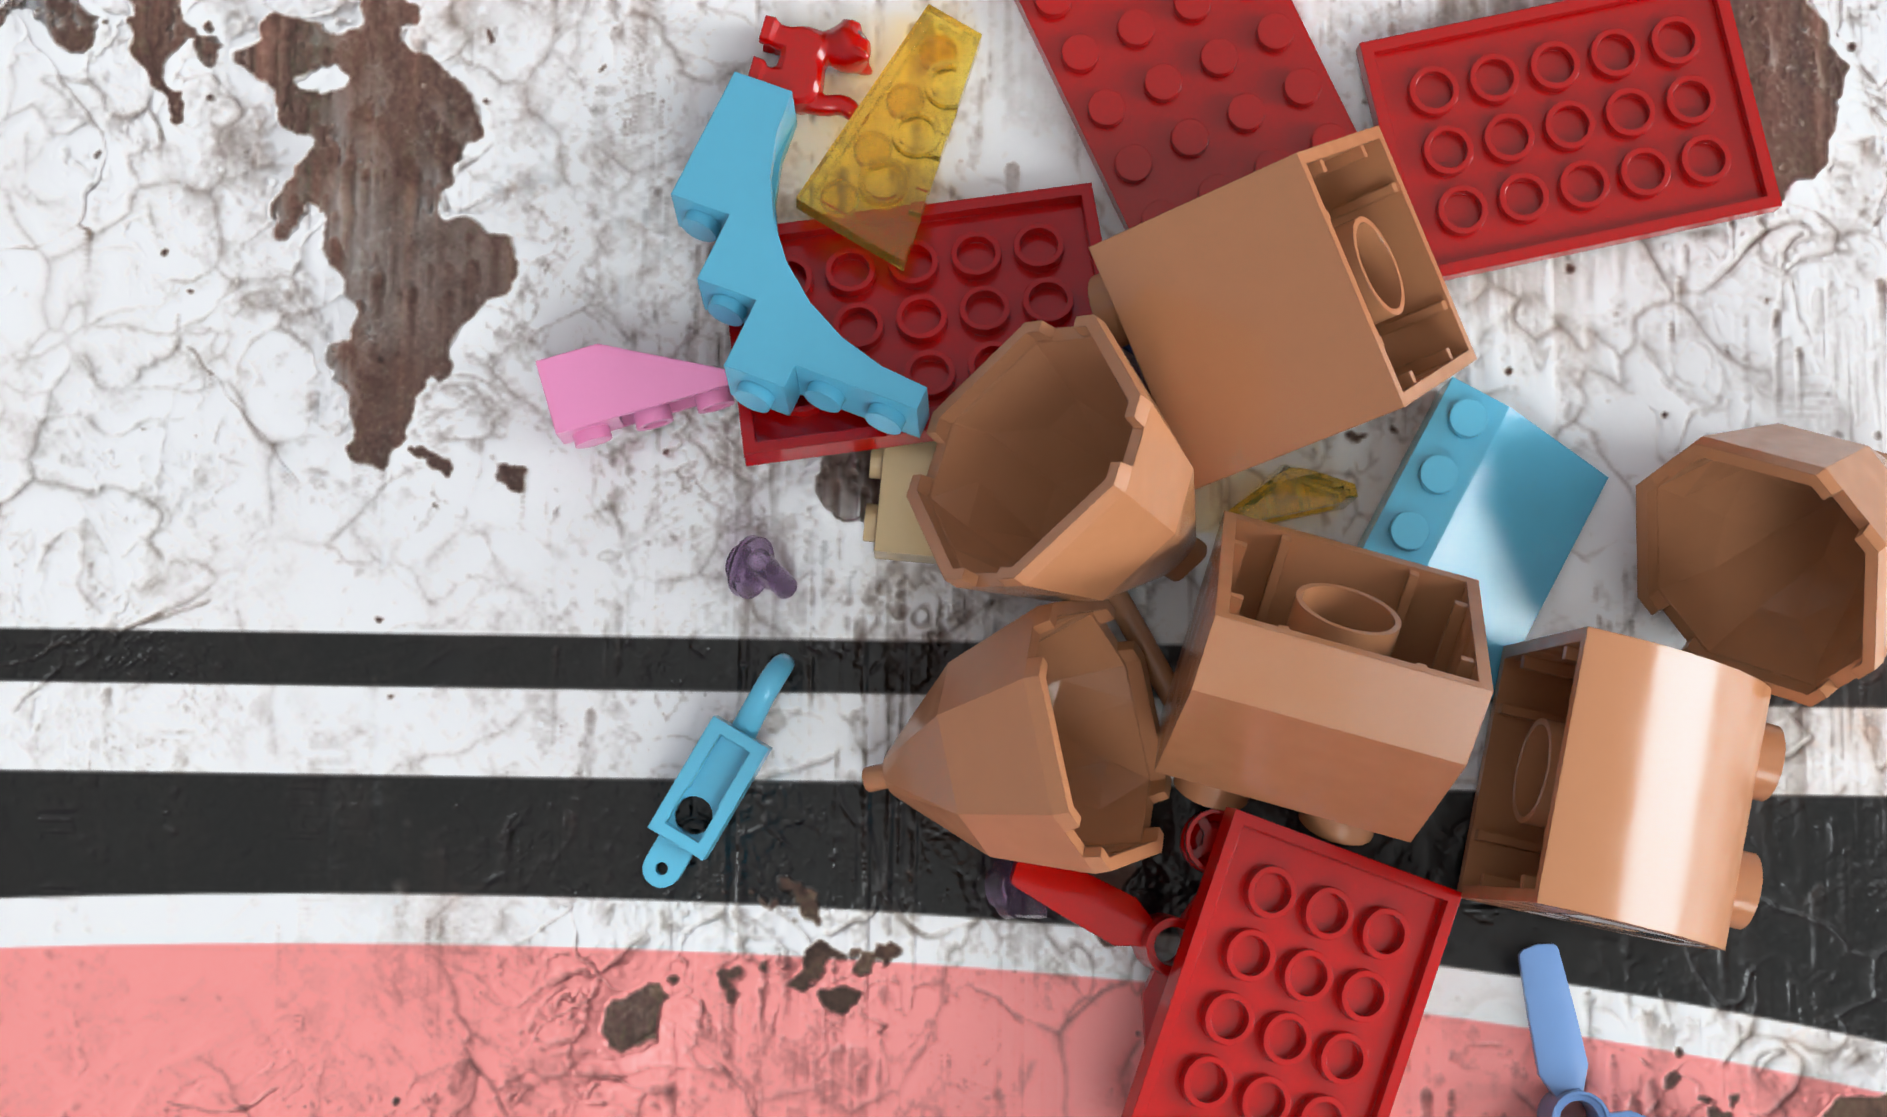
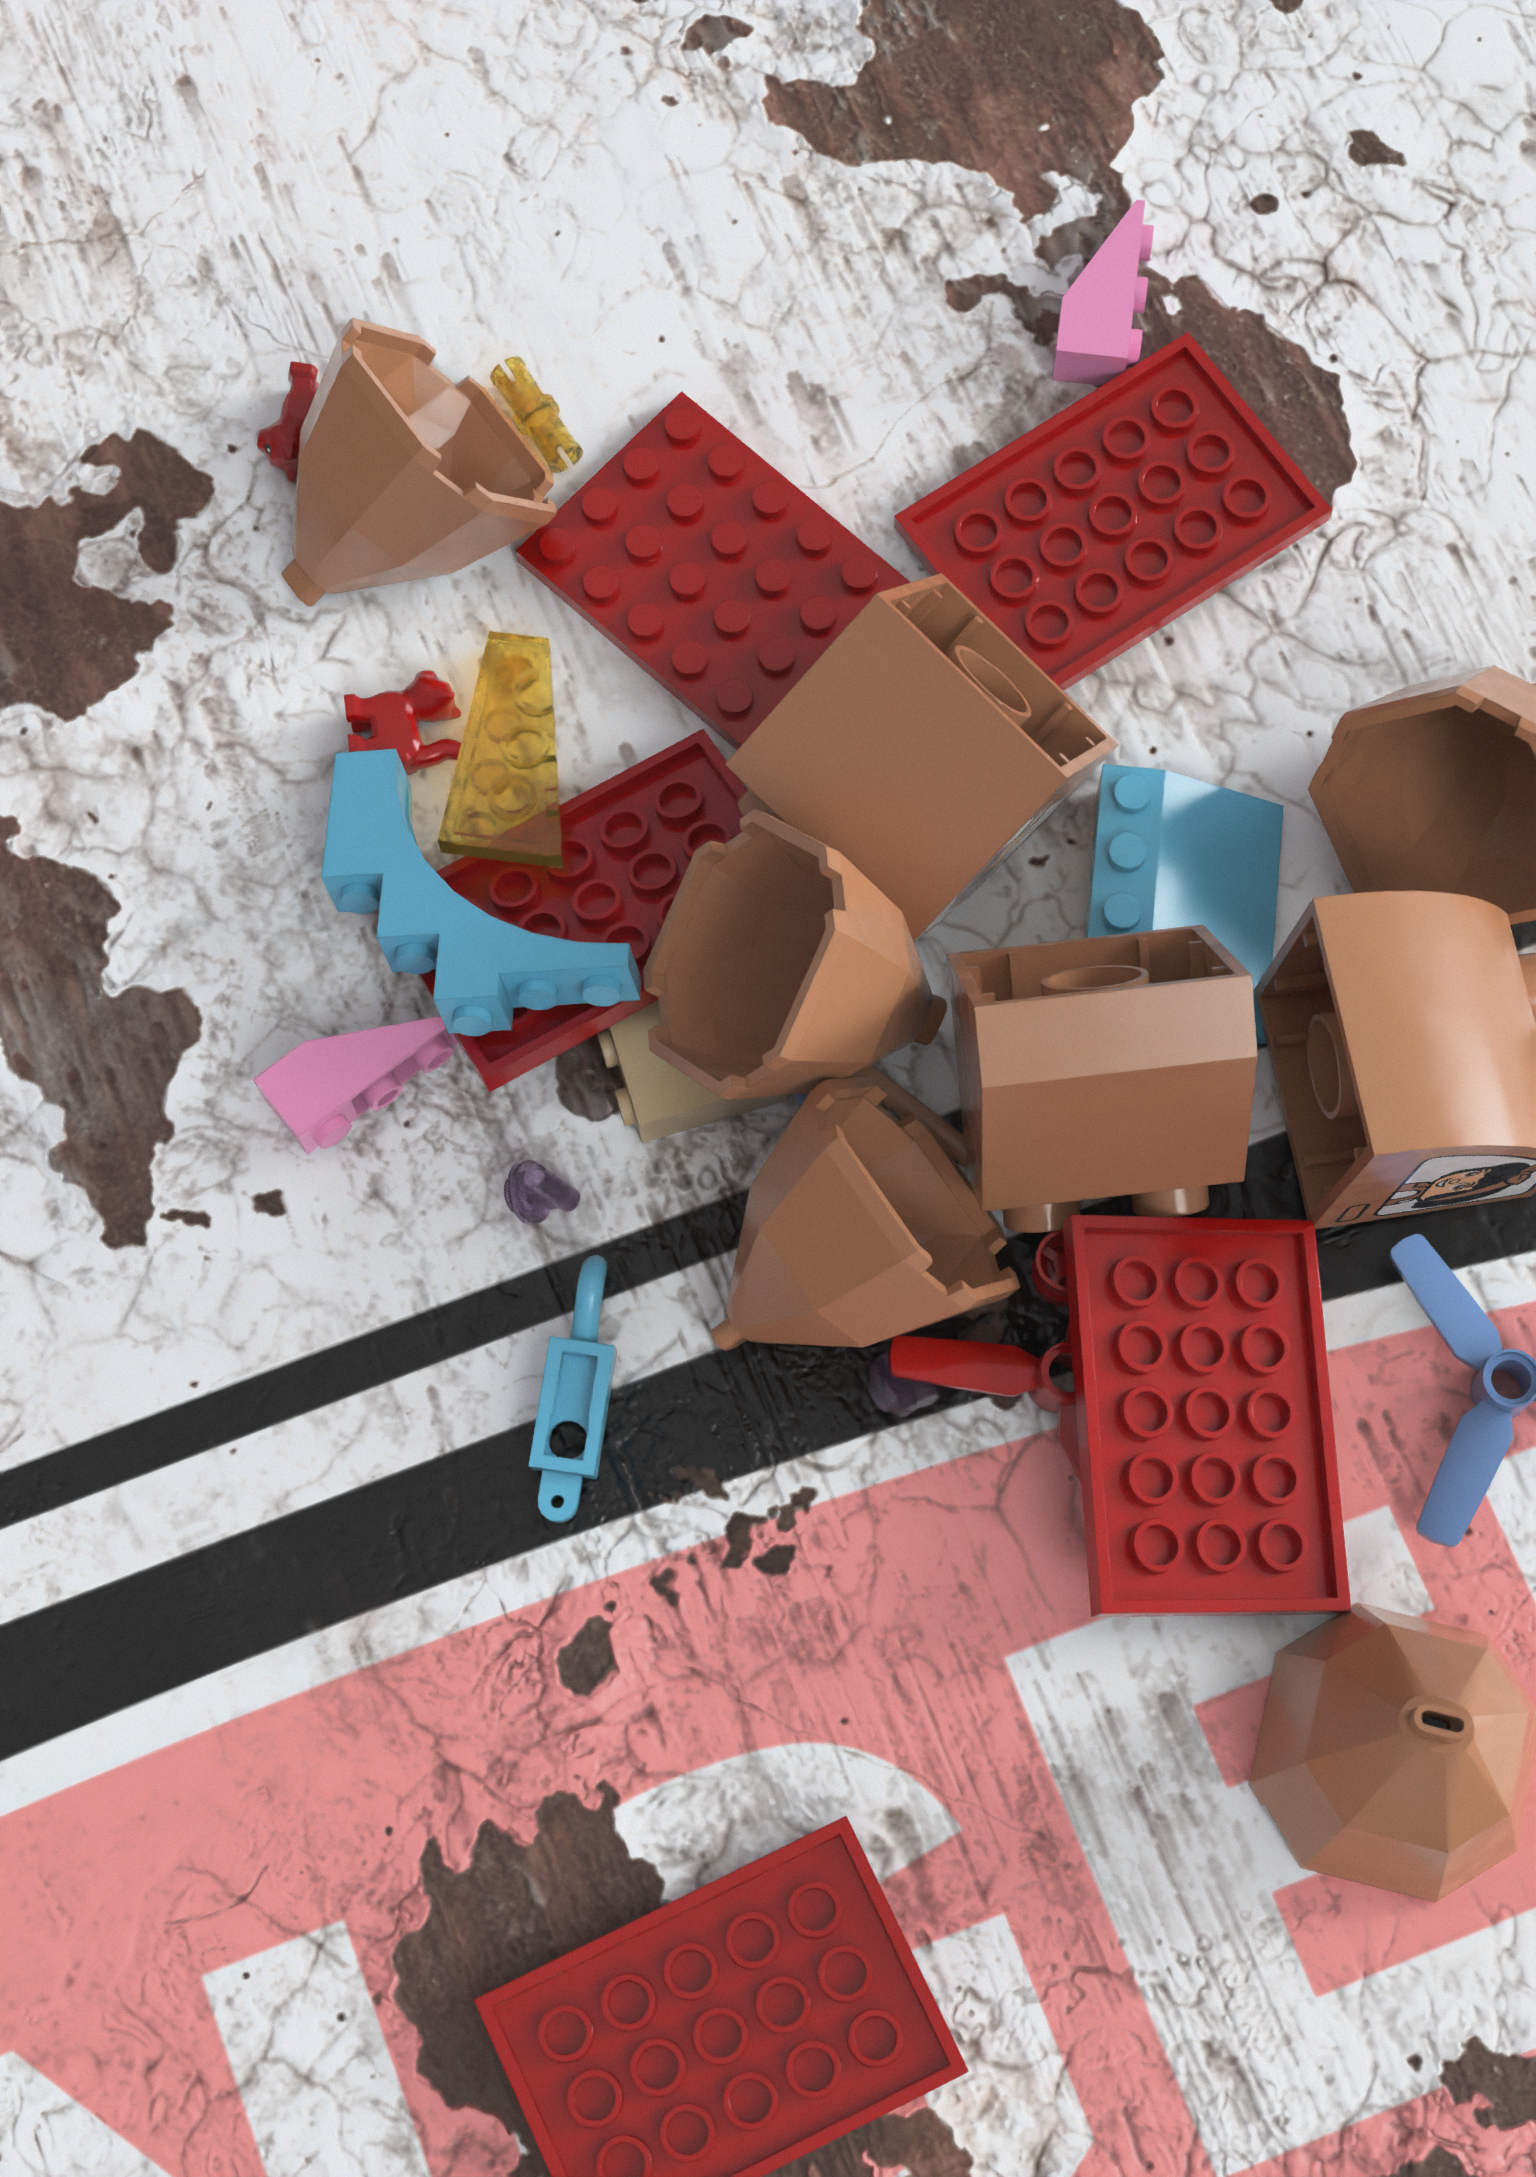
camera: 15 degrees left, 10 degrees down
clear yellow slope [1219,464,1358,524] -> none

